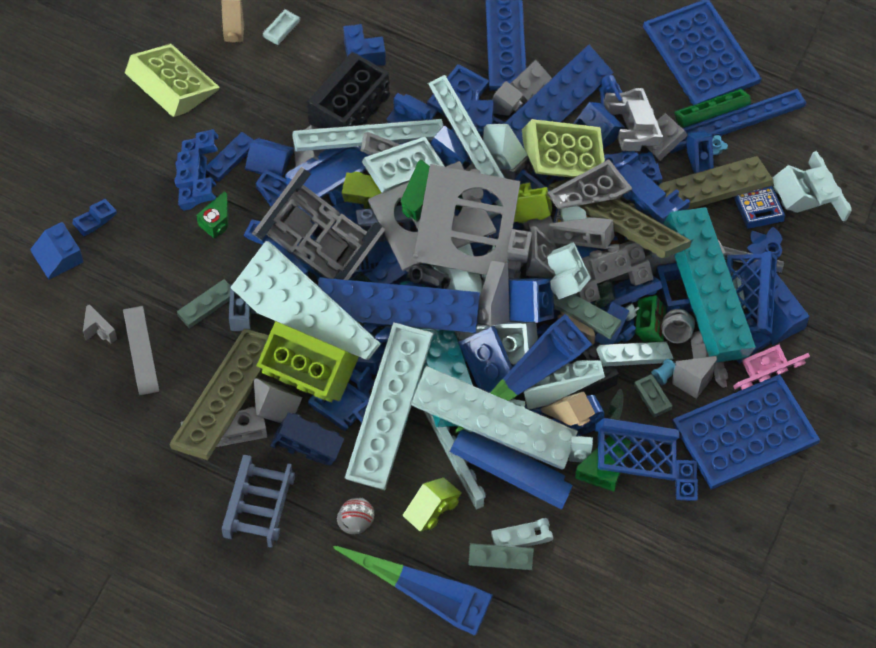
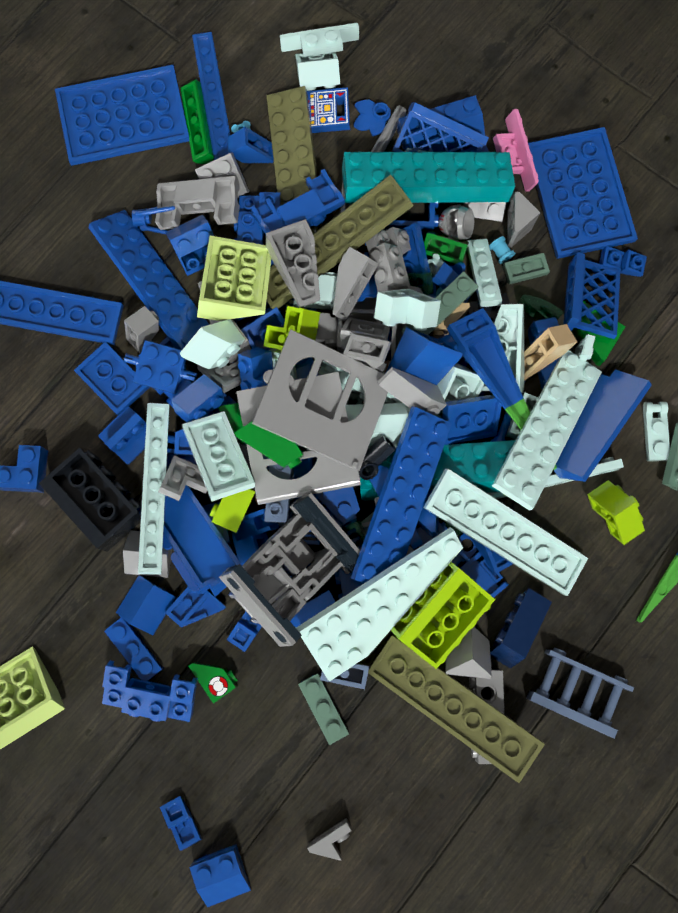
camera: 80 degrees left, 20 degrees up
light grey beam [123,306,159,396] -> none
light grey helmet [337,498,374,534] -> none
light aqua plate [428,75,504,194] -> none
light grey plate [510,60,552,103] -> none

